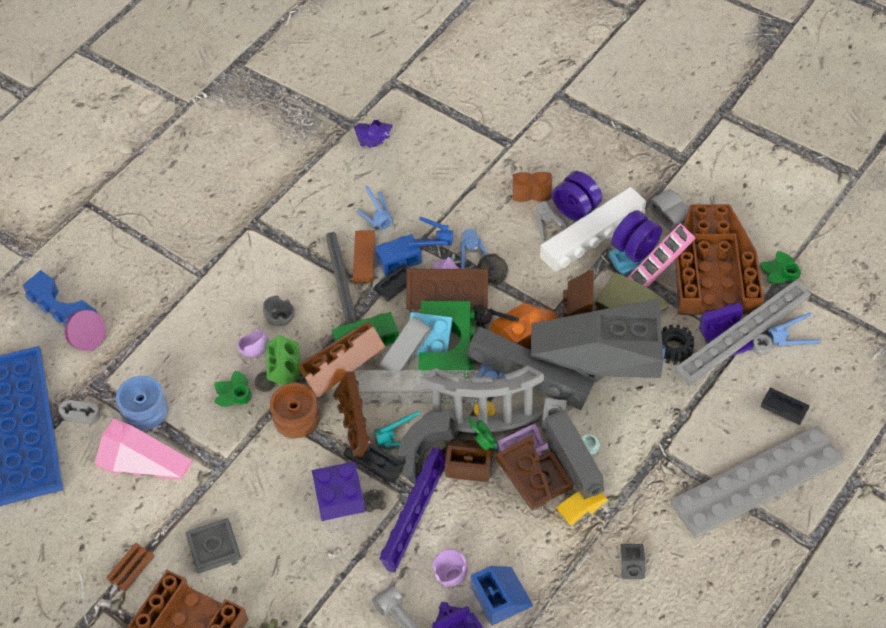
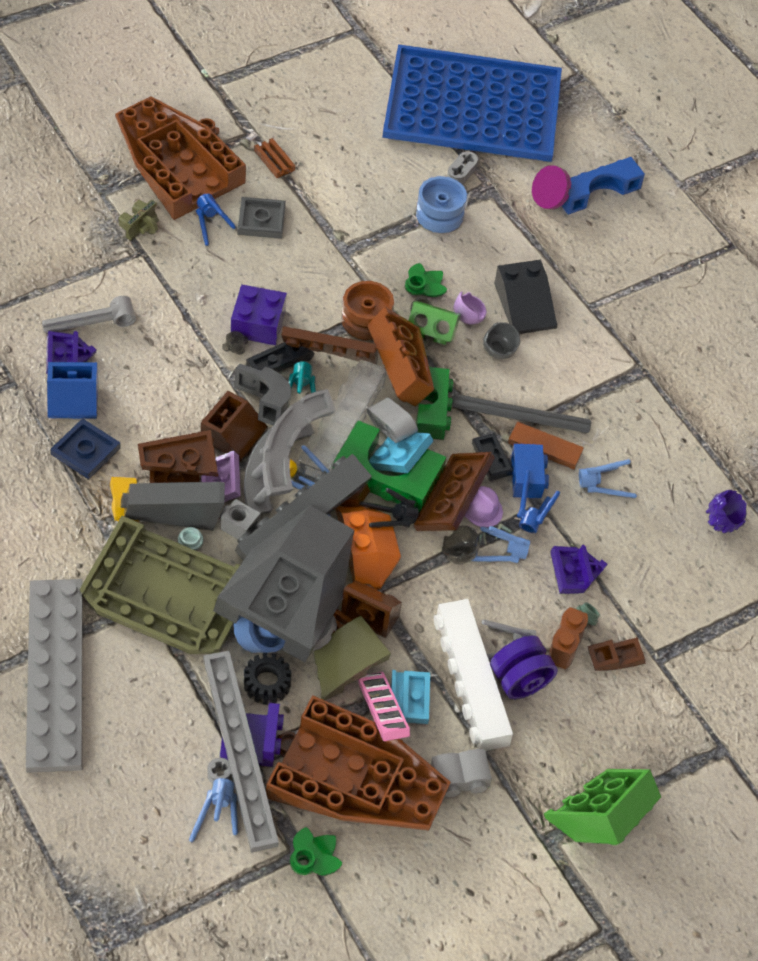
camera: 105 degrees right, 0 degrees up
bright pink wedge [95,418,192,479] -> none
dark purple plate [379,448,446,572] -> none
lavender hair [432,549,468,587] -> none
green plate [467,417,498,451] -> none
dark purple wheel [611,210,662,263] -> none
dark grey bracket [620,544,645,579] -> none
black plate [760,387,810,425] -> none
none -> dark blue plate [50,418,121,480]
none -> olive slope [79,516,240,654]
none -> blue plant [196,194,236,246]
none -> black slope [494,259,557,334]
none -> bright green wedge [544,769,661,845]
none -> dark purple slope [550,544,608,594]
none -> sand green plate [576,602,600,626]
none -> reddish brown slope [587,637,646,671]

